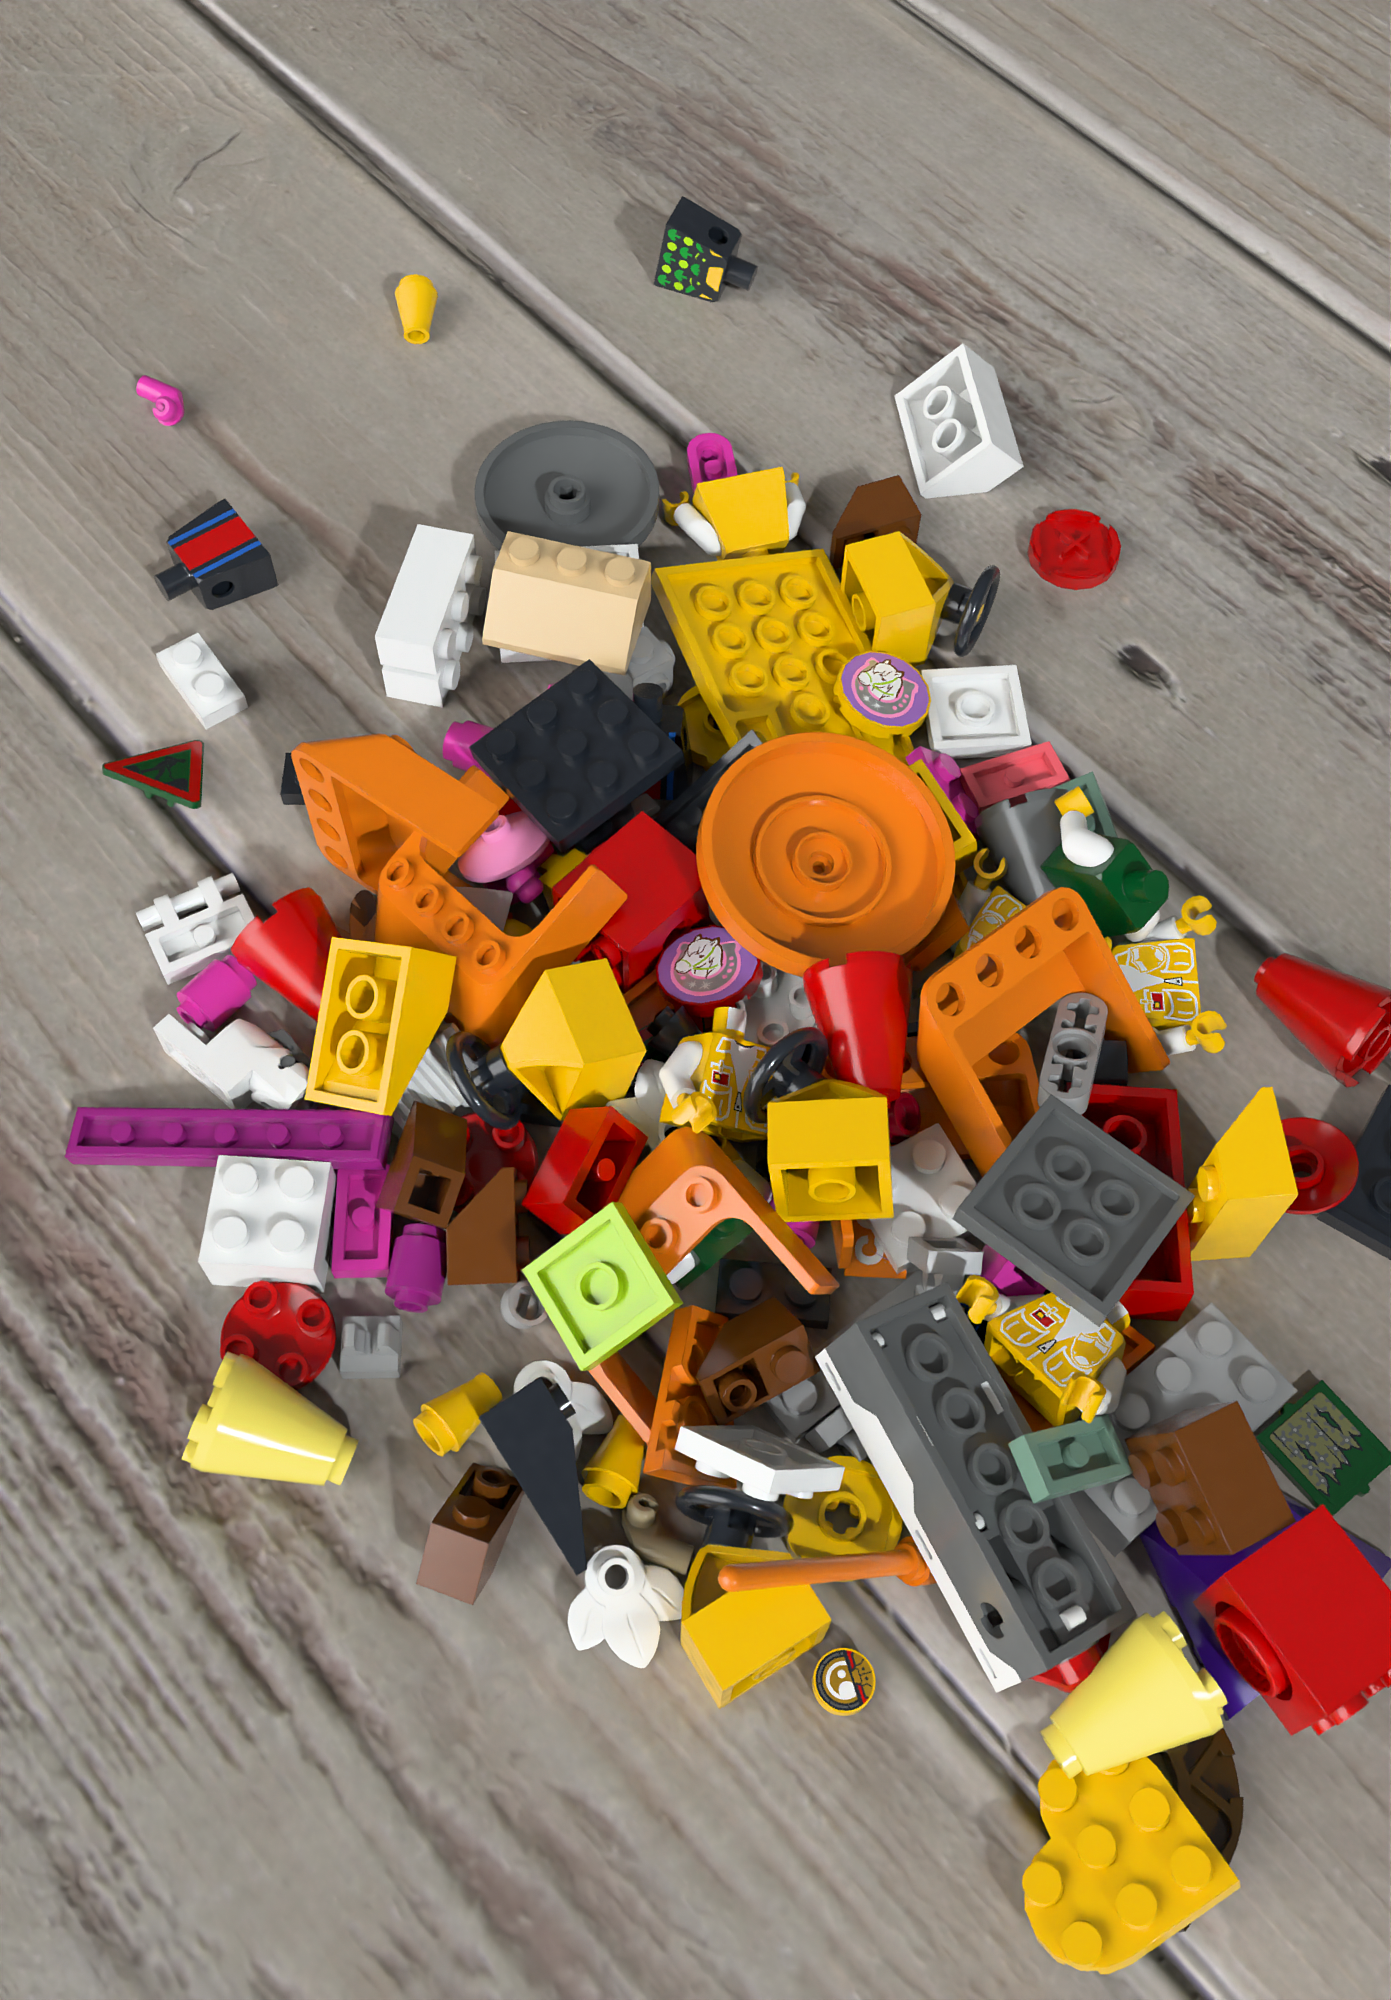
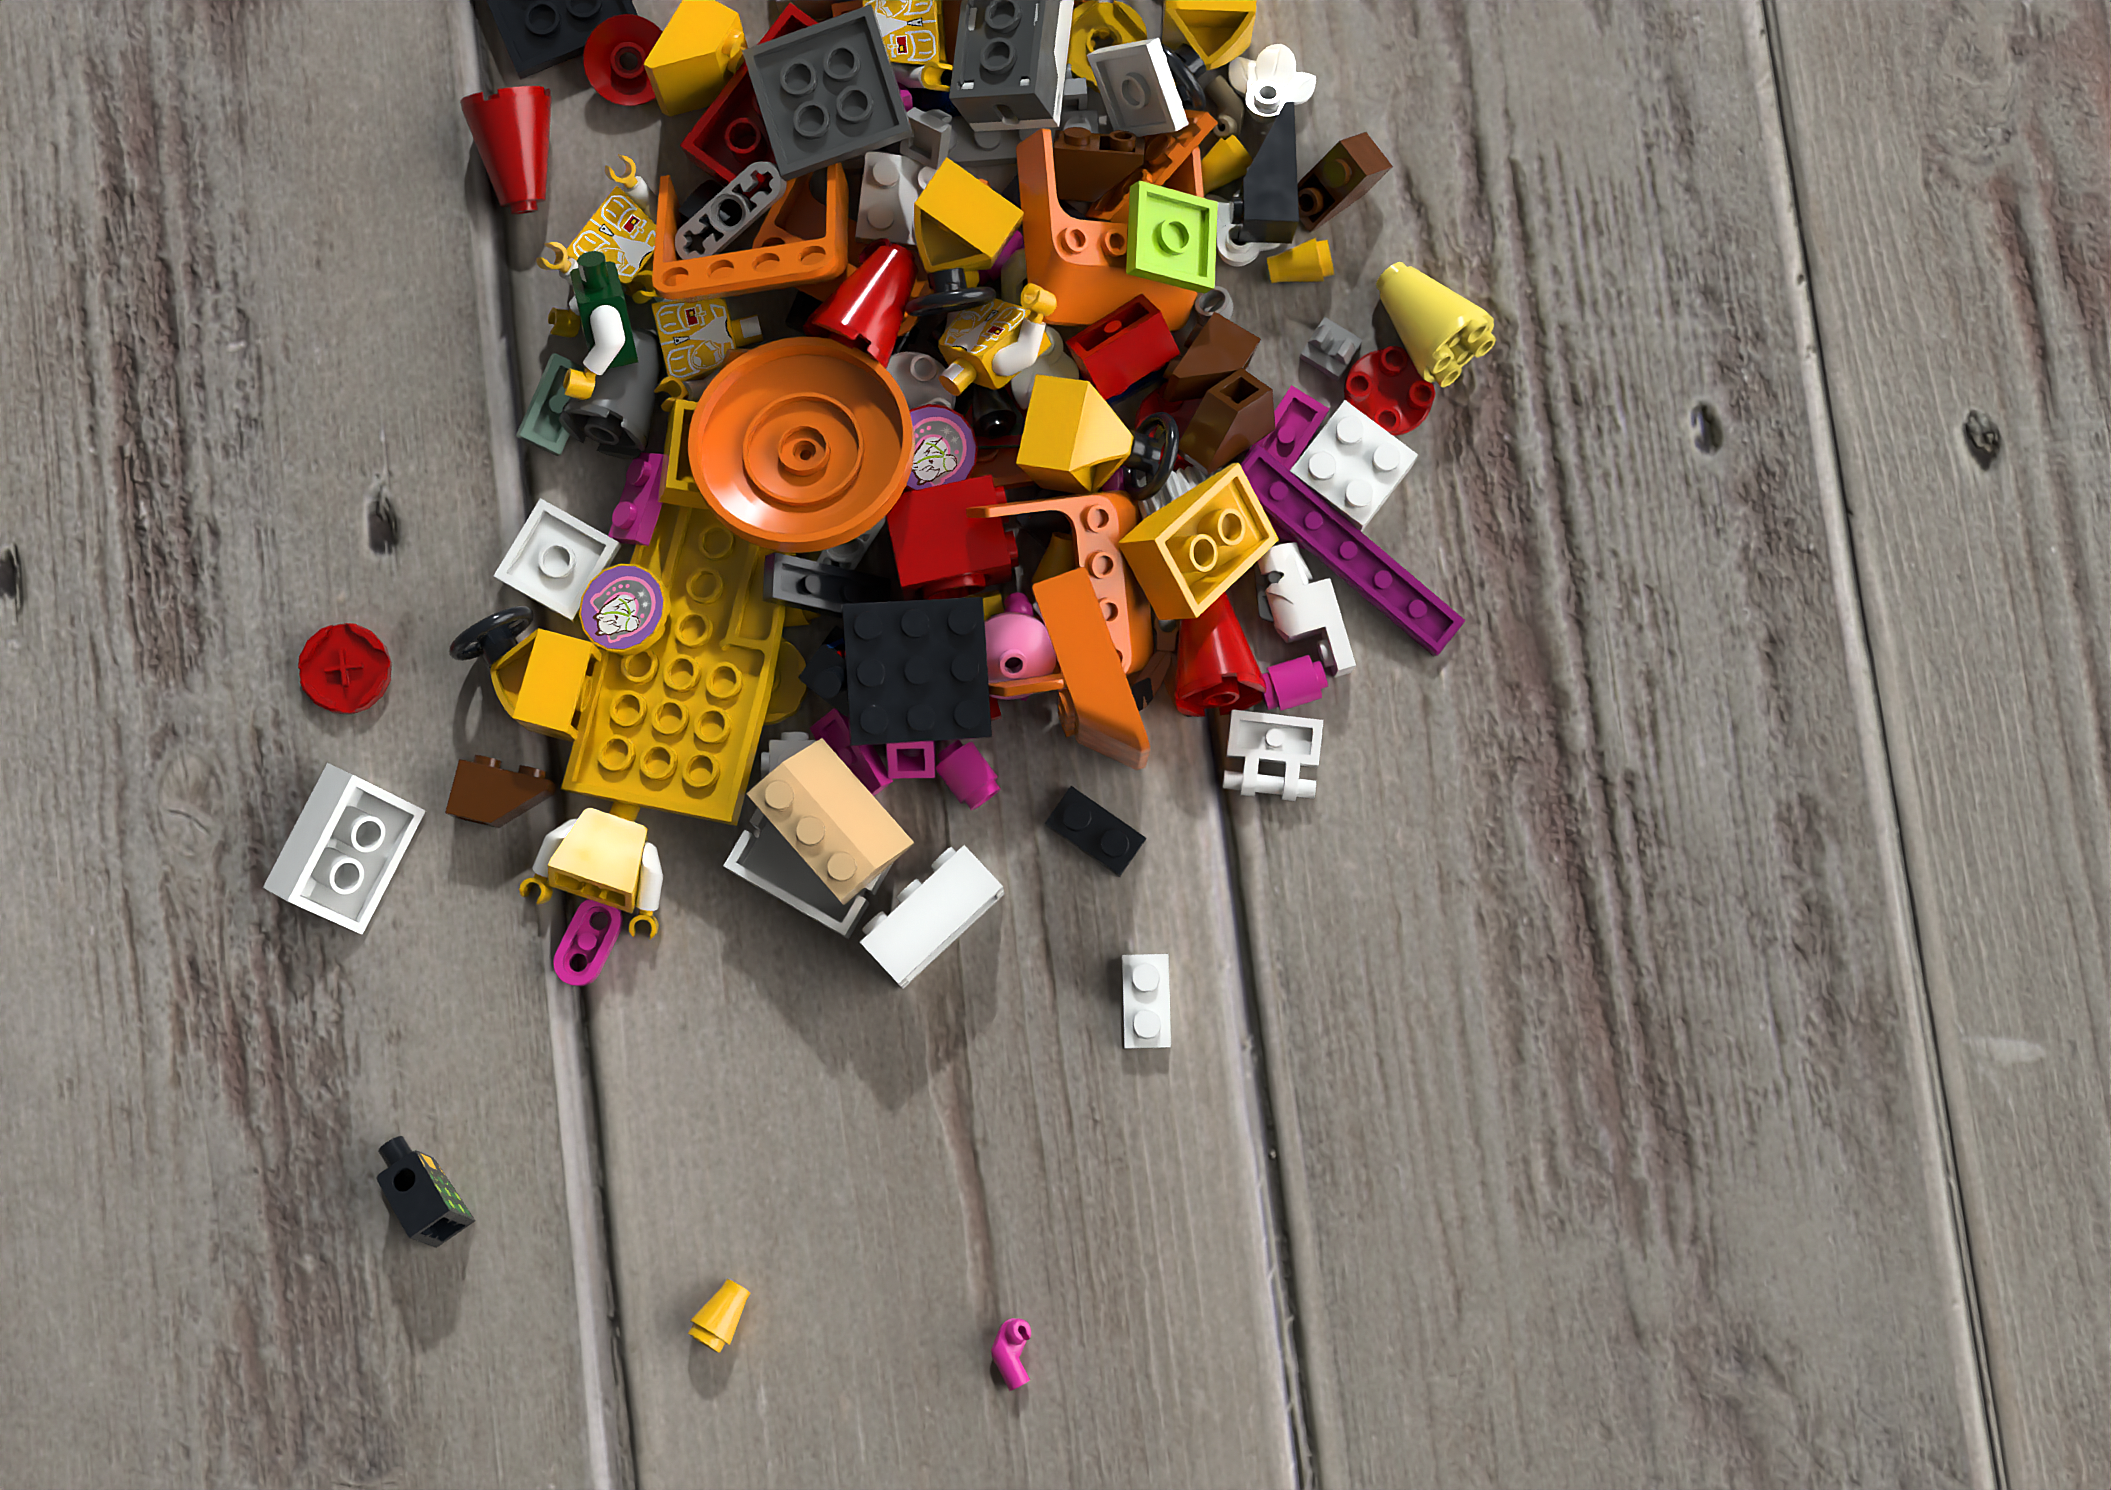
camera: 145 degrees left, 20 degrees up
piece [102,740,204,809] -> none
black torso [154,499,278,610] -> none
magenta brick [385,1223,447,1313] -> none
dark grey dish [475,420,659,551] -> none
coral plate [959,741,1070,814] -> none

